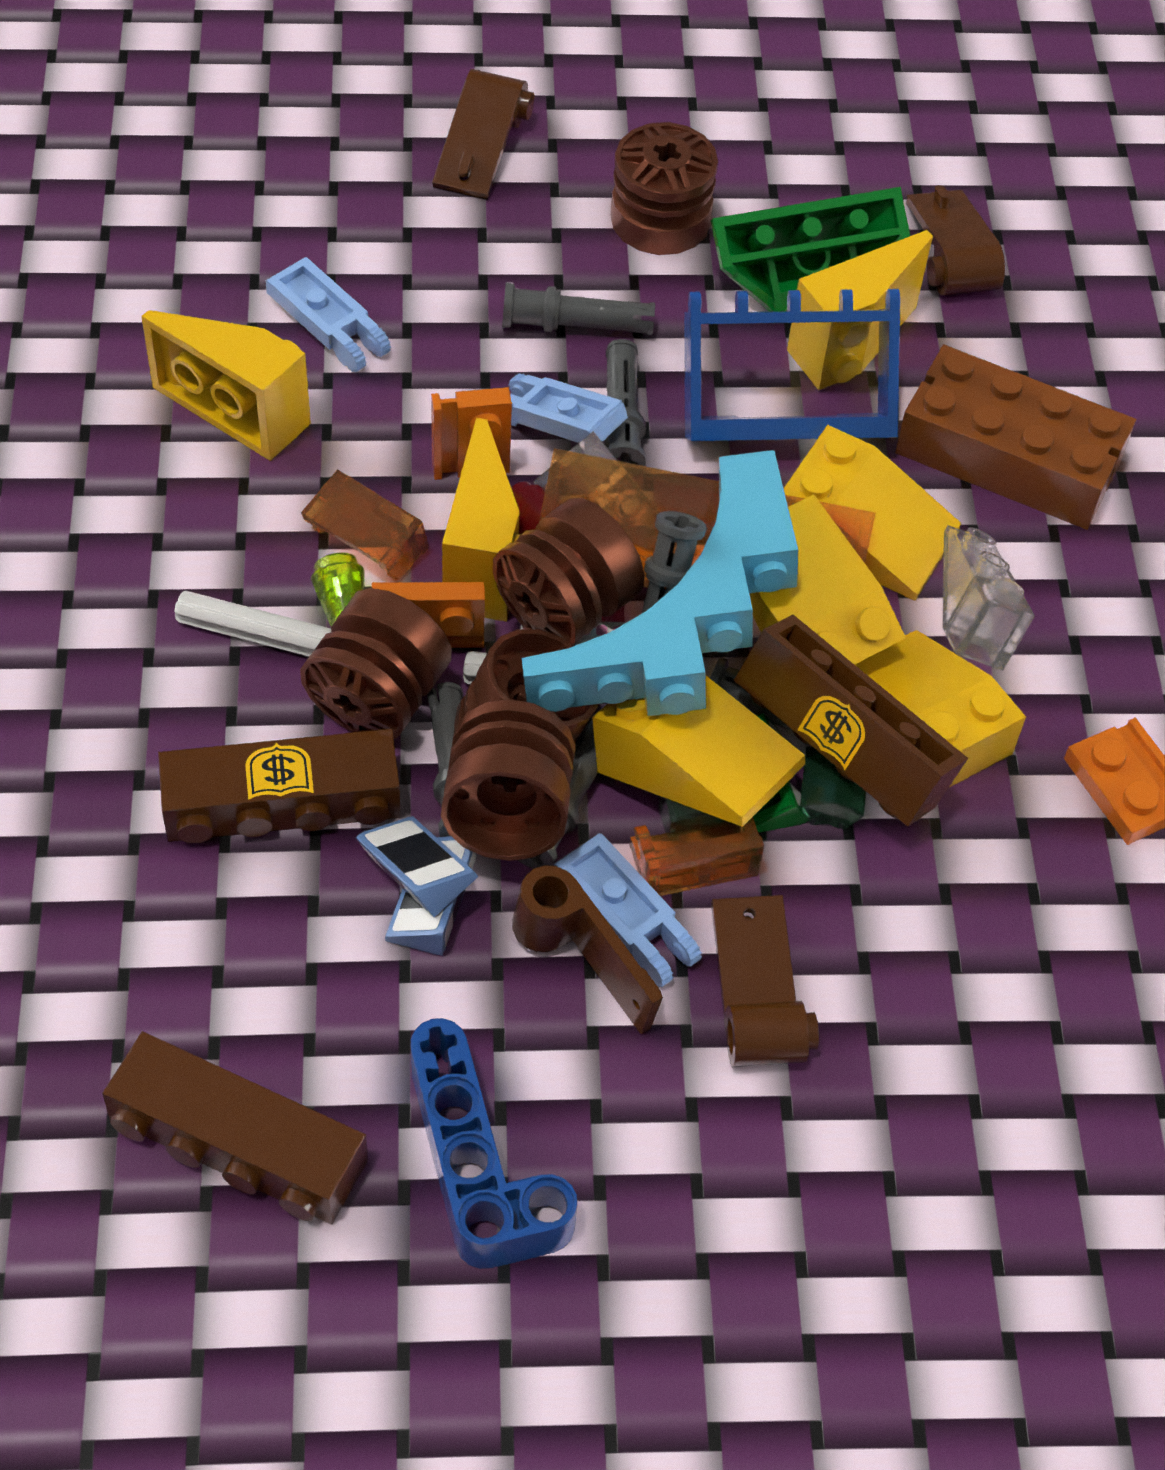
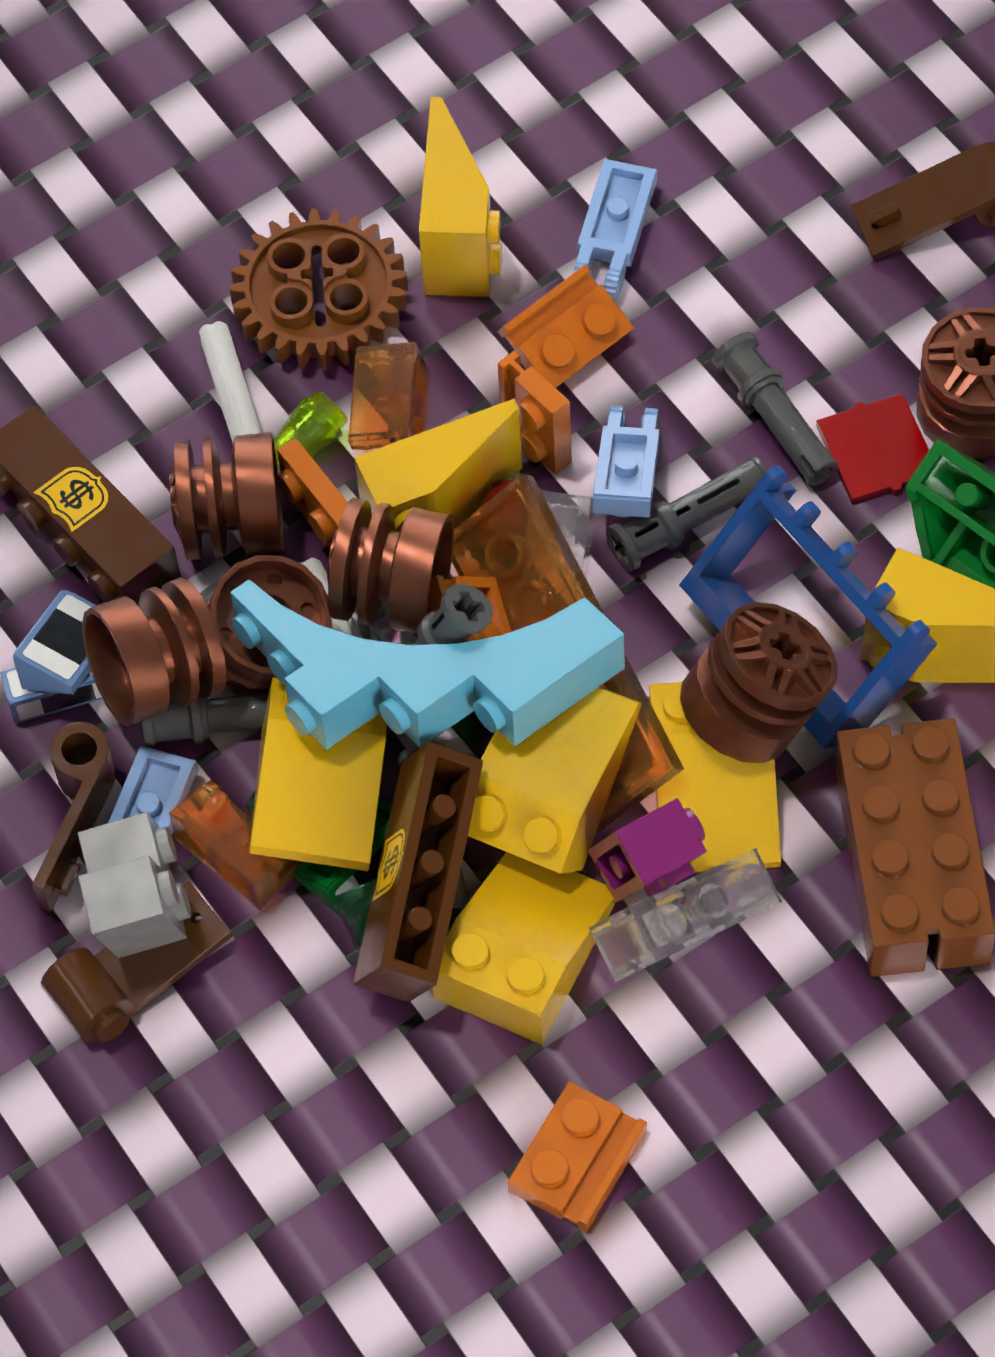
camera: 65 degrees right, 5 degrees up
none -> light grey brick [78,812,192,958]
none -> dark orange gear [229,208,408,370]
none -> orange plate [497,264,634,388]
none -> magenta brick [588,798,707,903]
none -> copper wheel [680,602,838,763]
none -> red piece [816,393,929,504]

